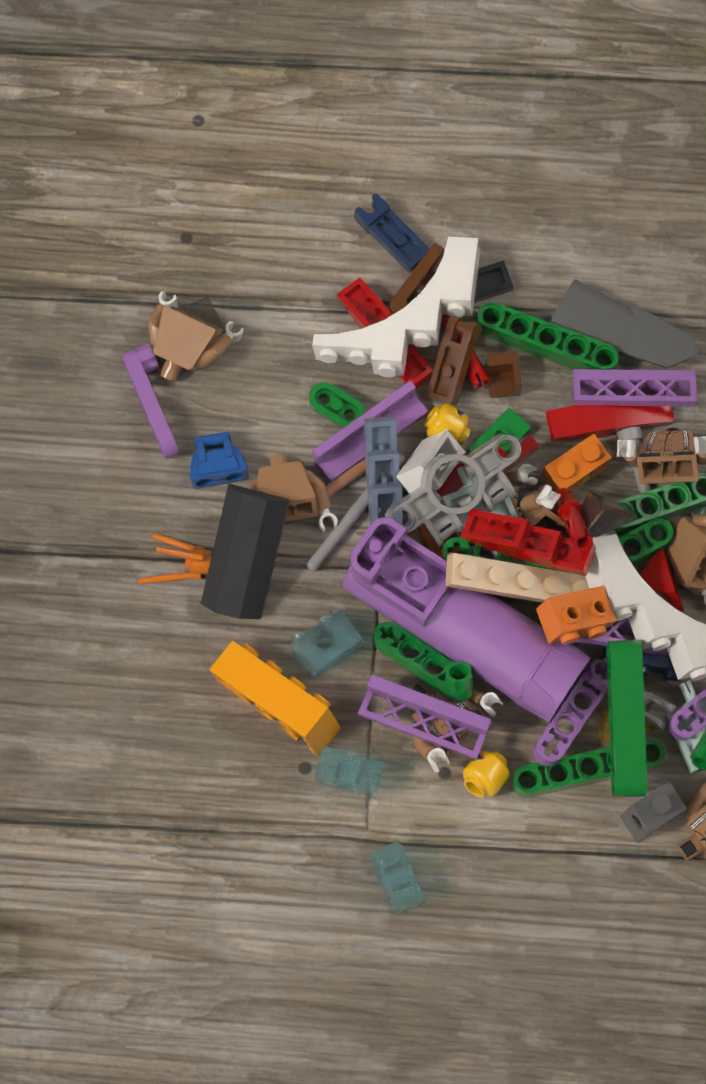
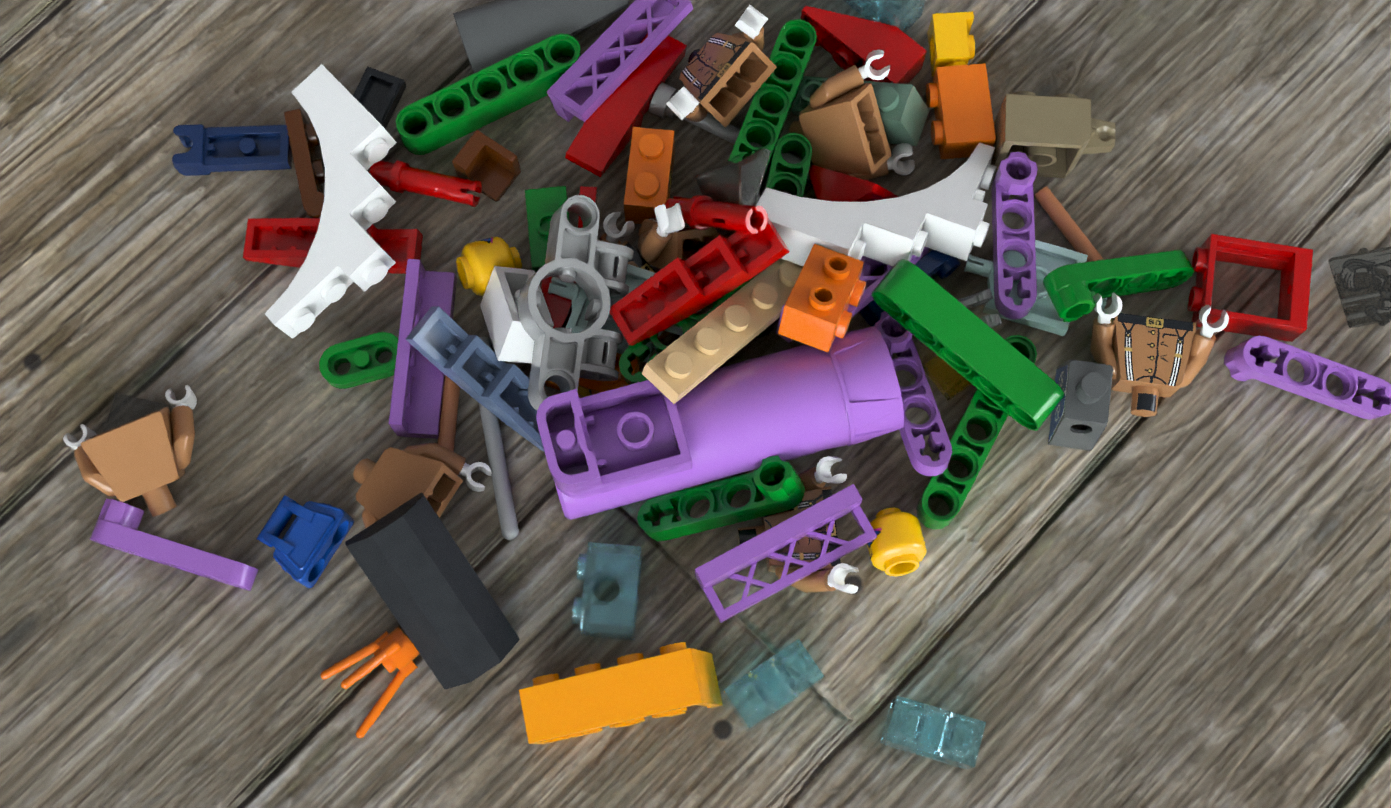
camera: 50 degrees left, 0 degrees up
reddish brown plate [426,315,482,406] -> none

